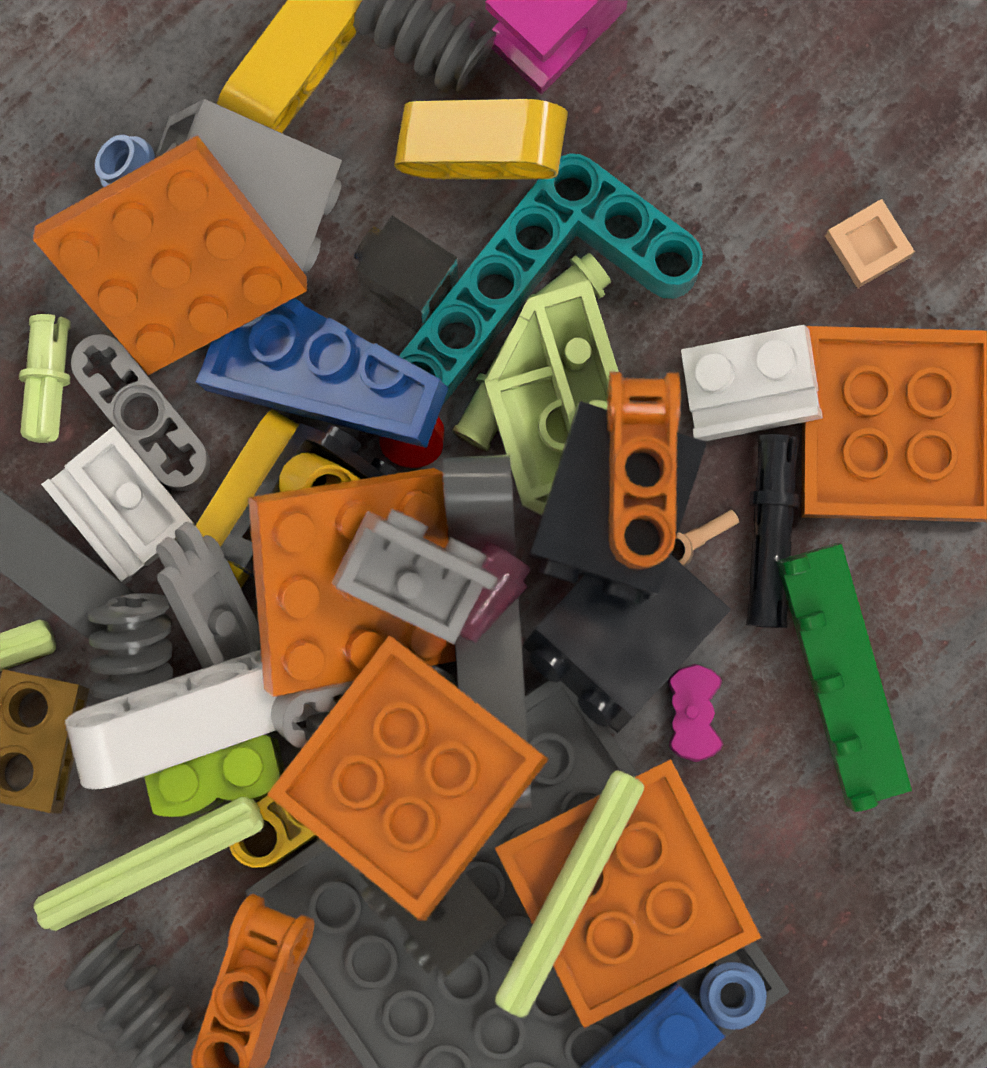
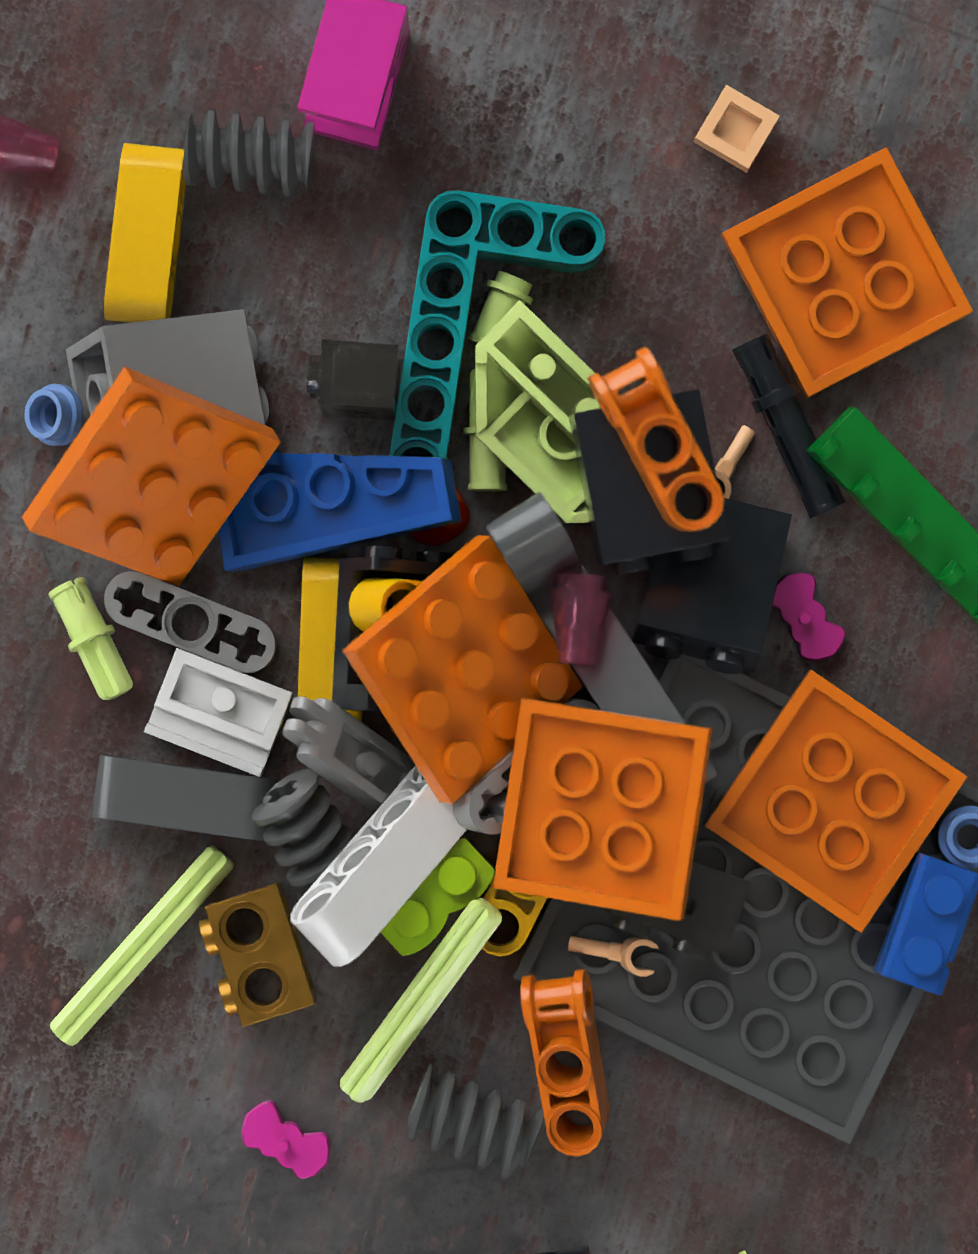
camera: 30 degrees left, 5 degrees up
light grey bracket [331,509,498,644] -> none
yellow beam [394,99,568,179] -> none
yellowish green axle [495,770,644,1017] -> none
white plate [681,325,823,441] -> none
none -> light nougat hand [568,936,659,977]

